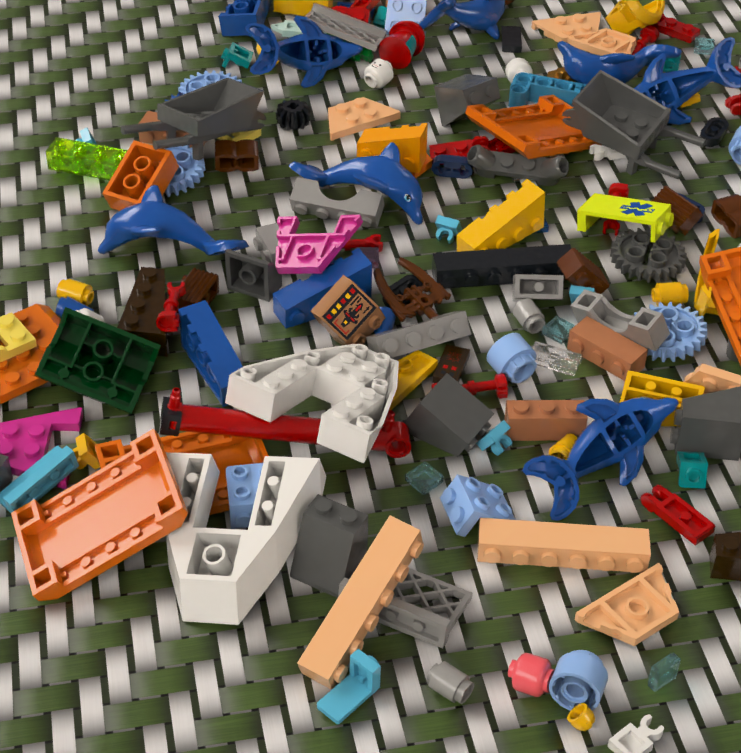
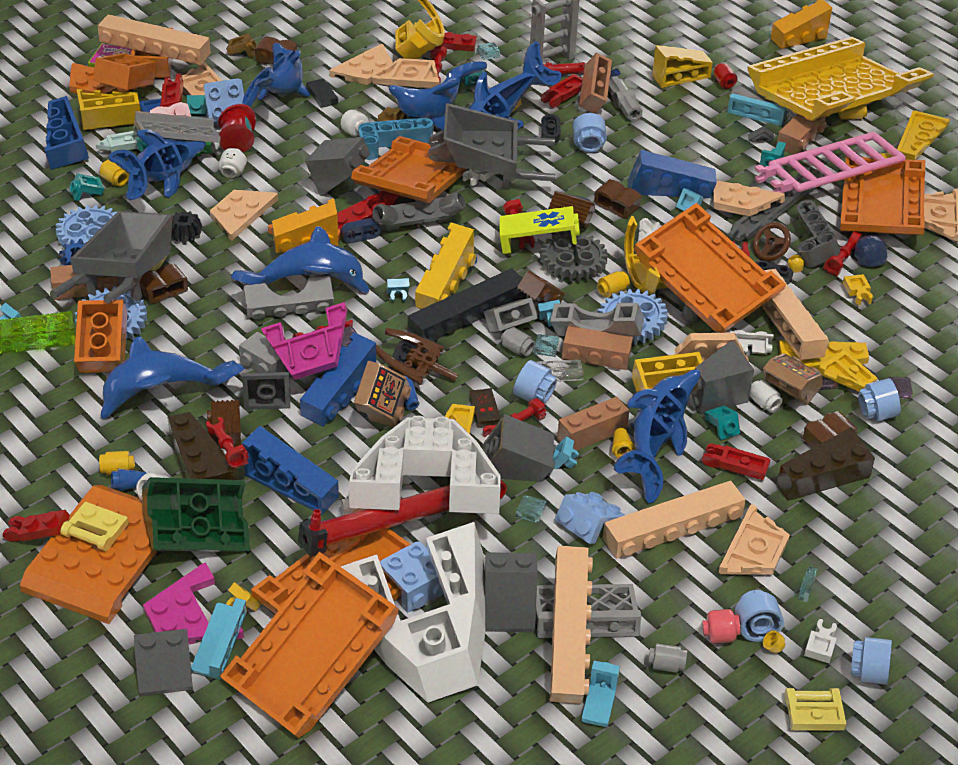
camera: 30 degrees left, 0 degrees up
light grey arch [366,311,471,358] -> none

